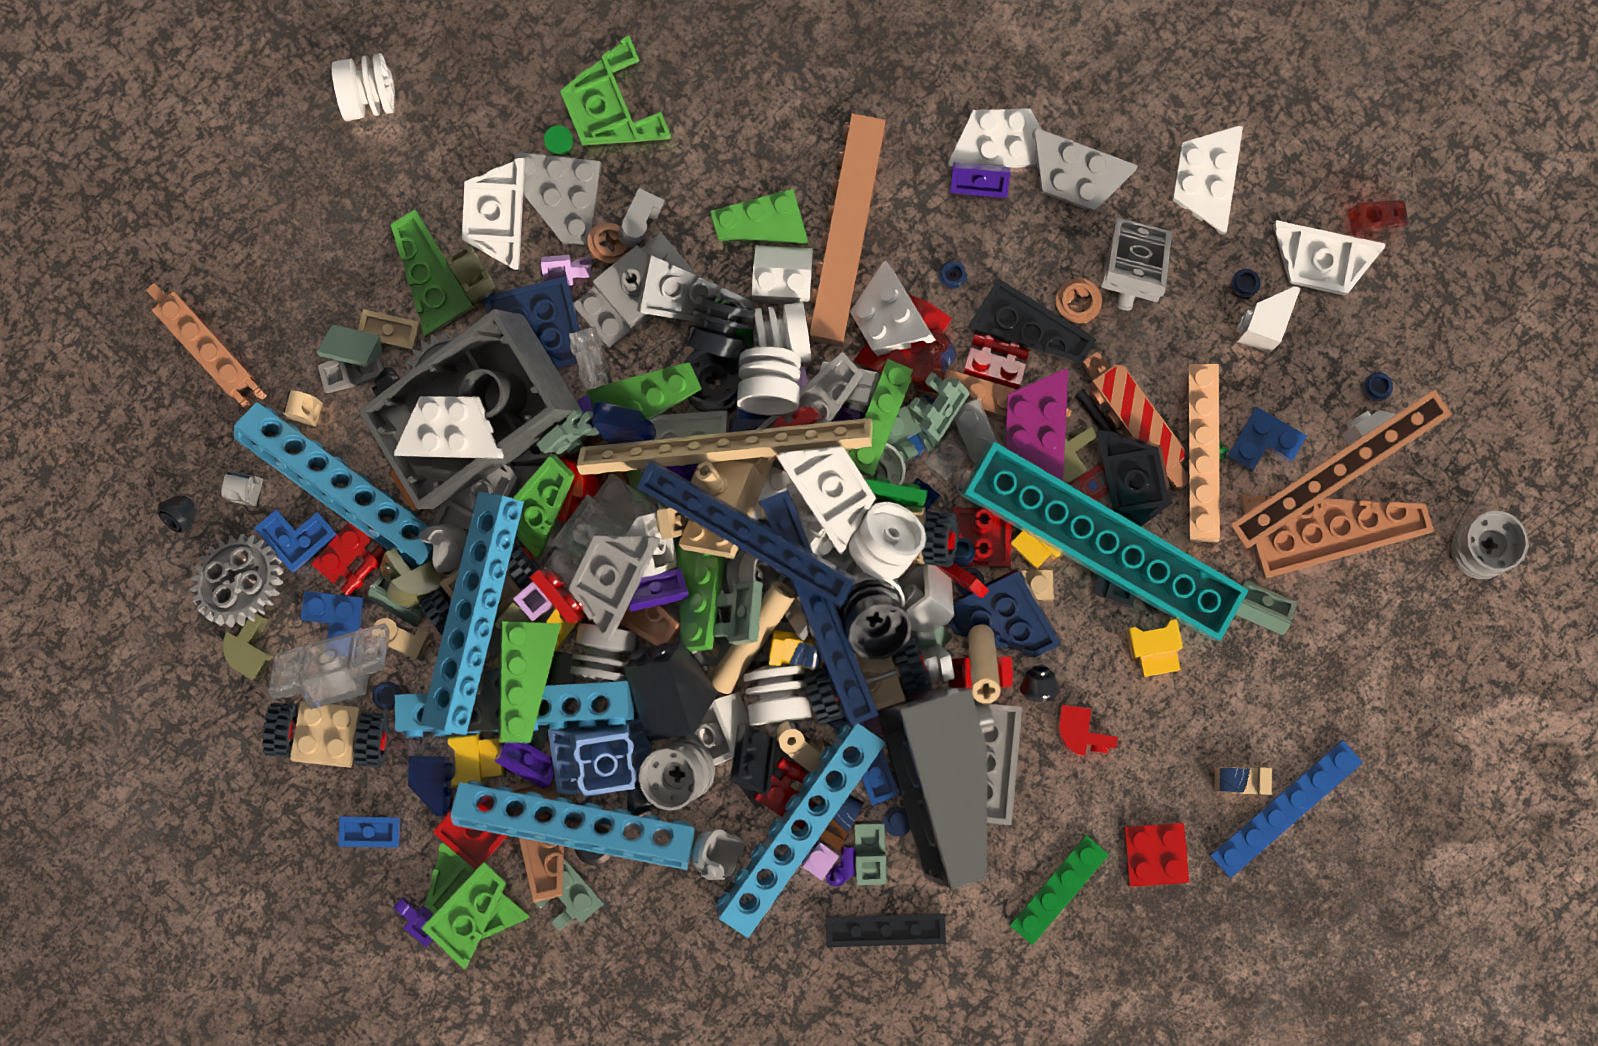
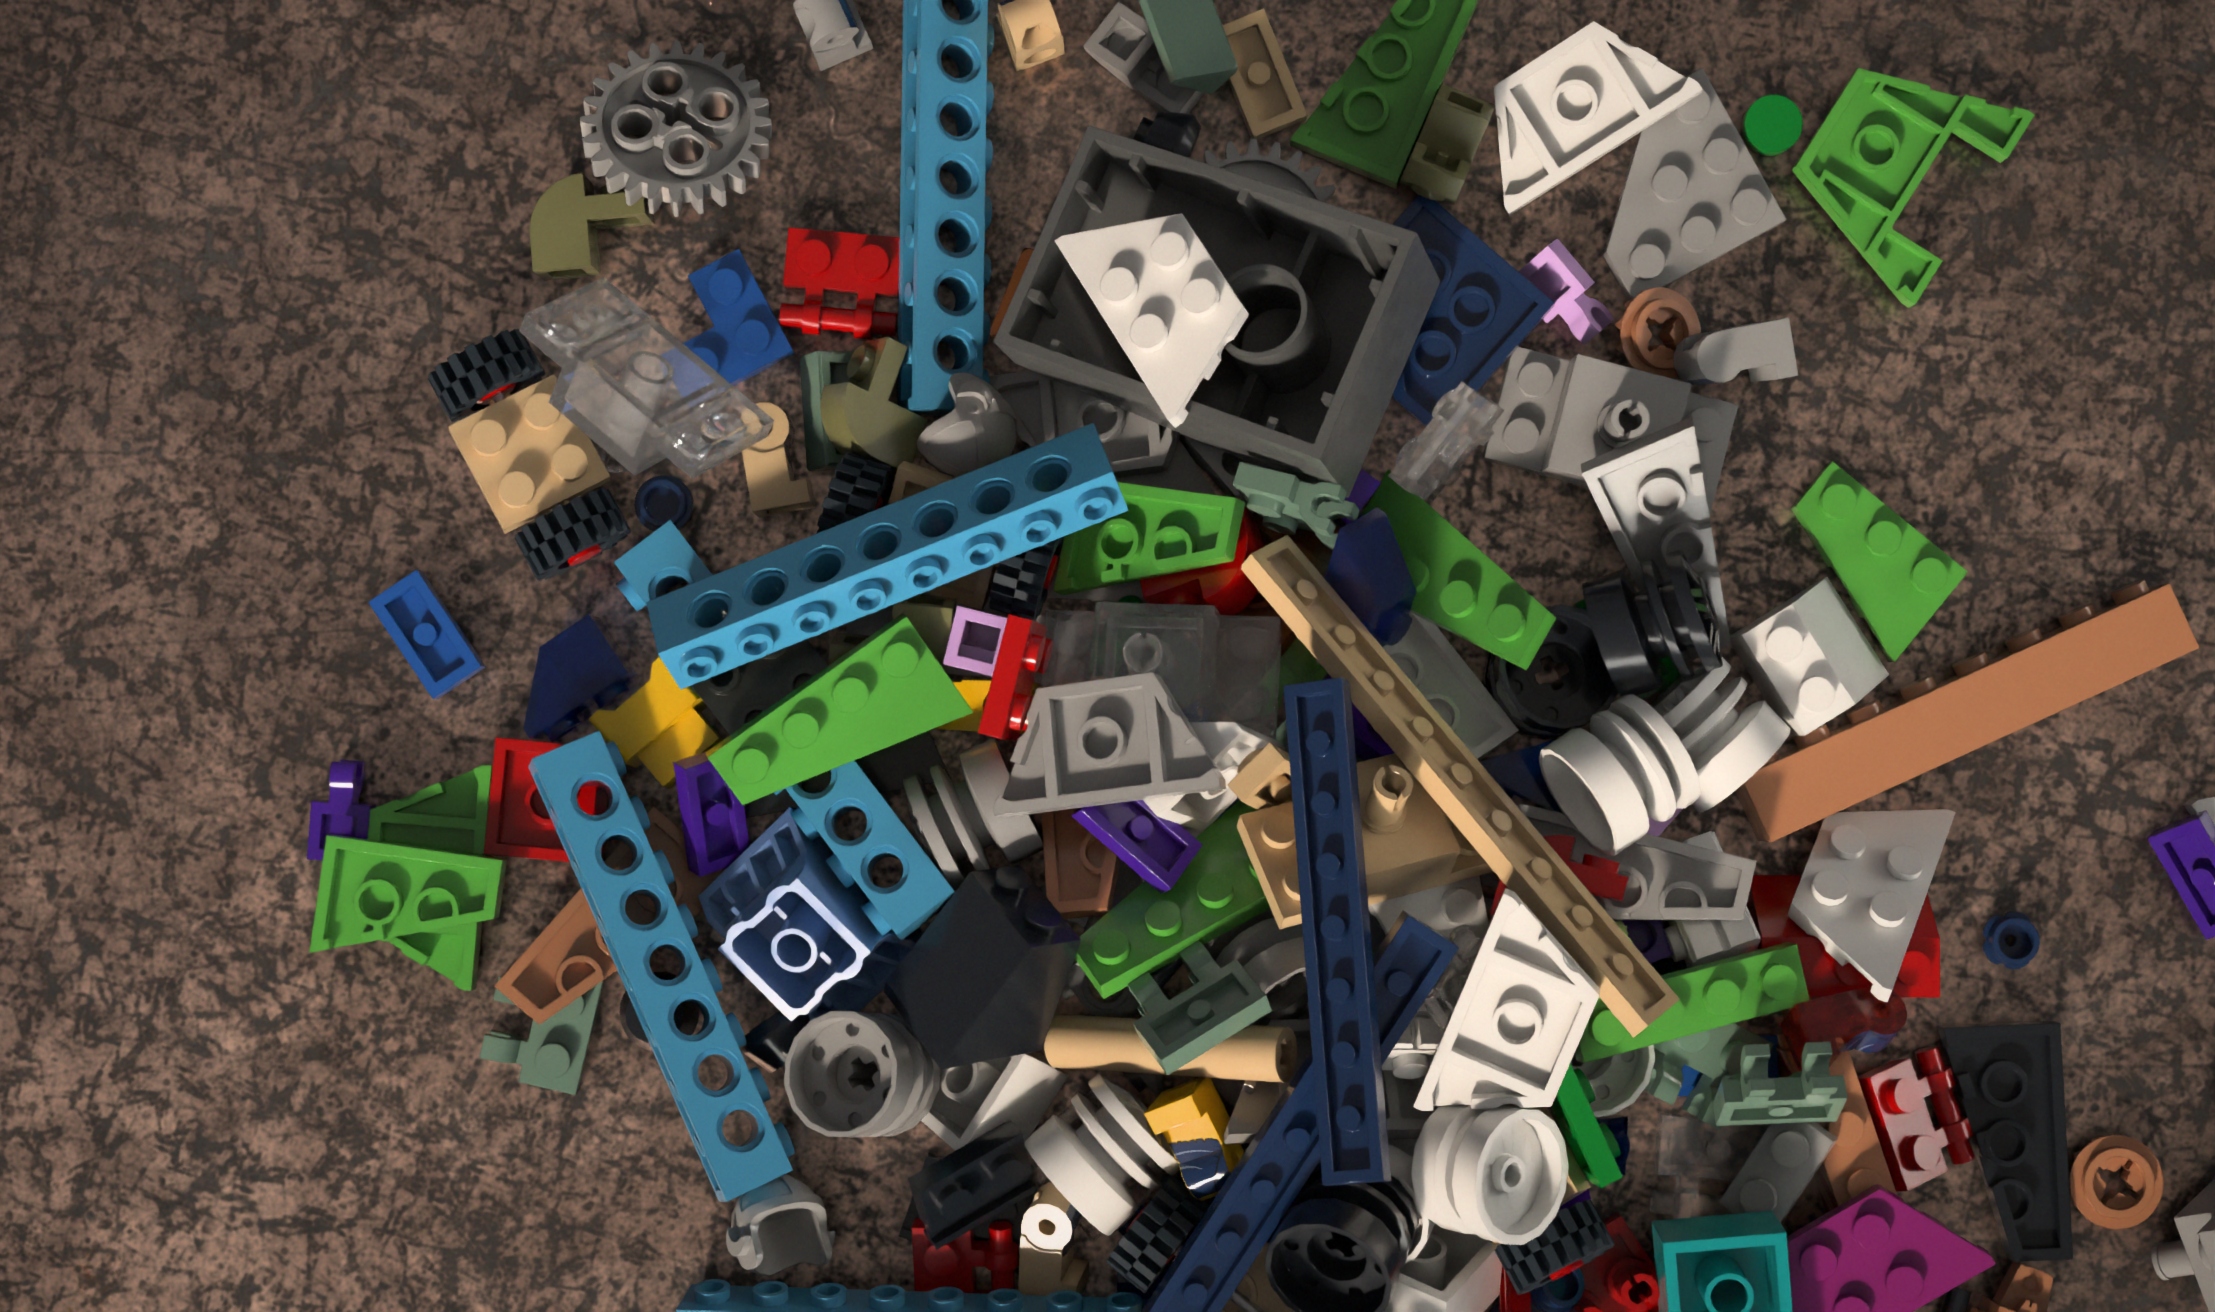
camera: 55 degrees right, 5 degrees up
blue plate [254,509,337,573] -> none

